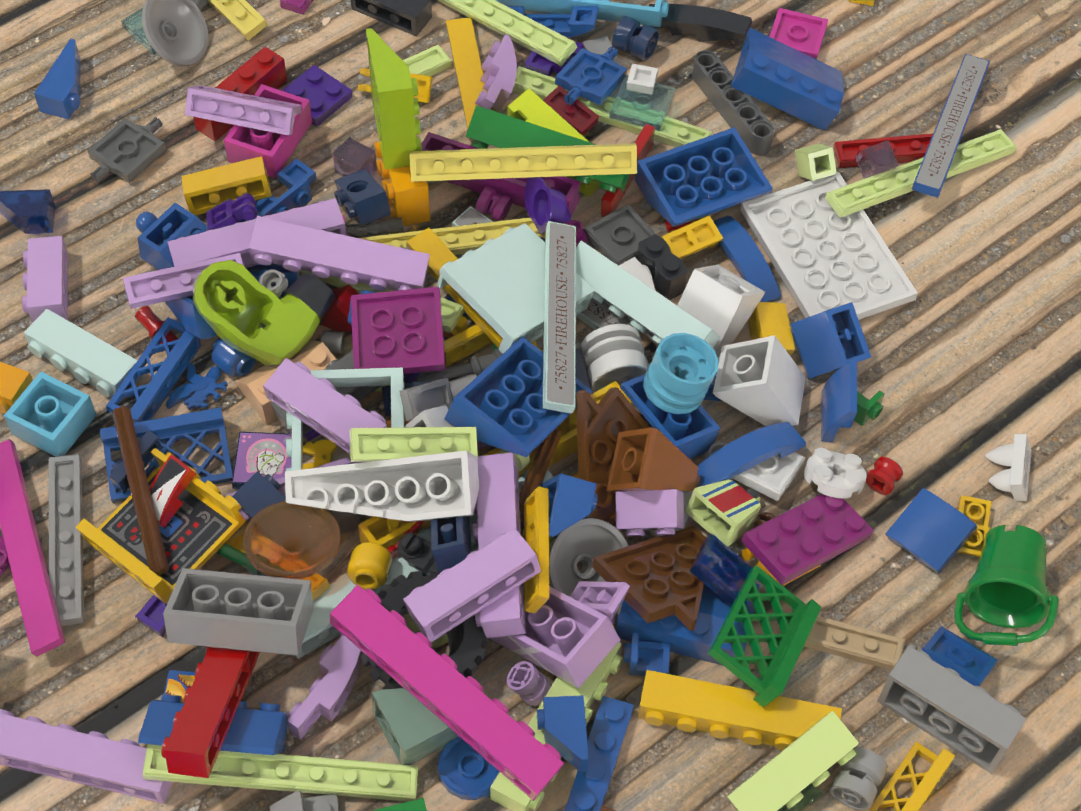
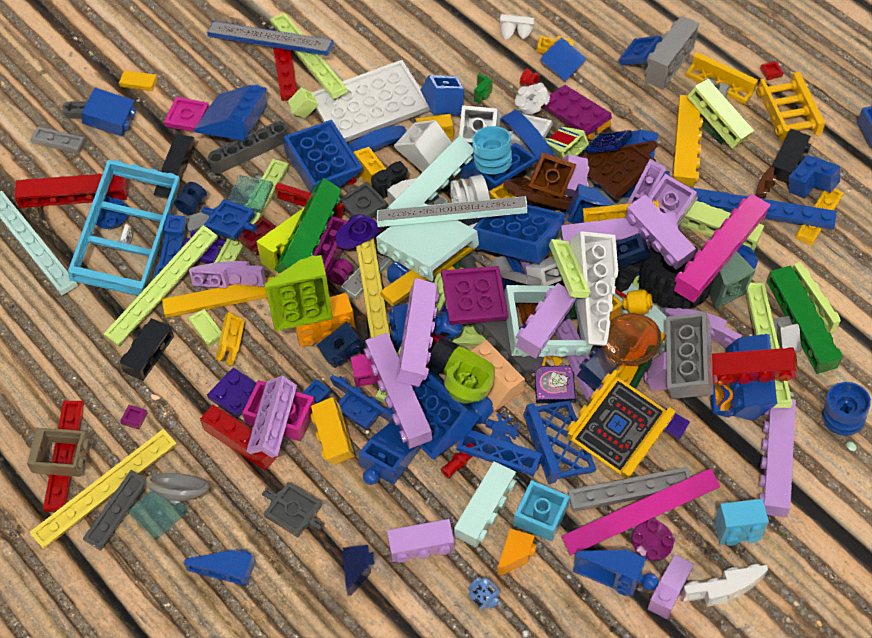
camera: 90 degrees left, 0 degrees up
dark blue plate [109,430,162,494] -> none
reddish brown axle [112,406,169,576] -> none
lavender fence [123,253,244,309] -> none
slope [150,454,197,527] -> none
dark purple plate [206,193,257,230] -> none
light grey plate [259,270,288,297] -> none
brick [333,137,377,177] -> none
light yellow plate [410,143,637,182] -> none
lavender wheel [507,661,551,706] -> none
blue slope [537,695,589,772] -> none
white plate [626,64,658,95] -> none
green fence [708,565,822,708] -> none
tan tile [804,616,905,670] -> none
blue slope [821,361,857,442] -> none
brick [855,140,899,179] -> none
green piece [954,525,1059,646] -> none

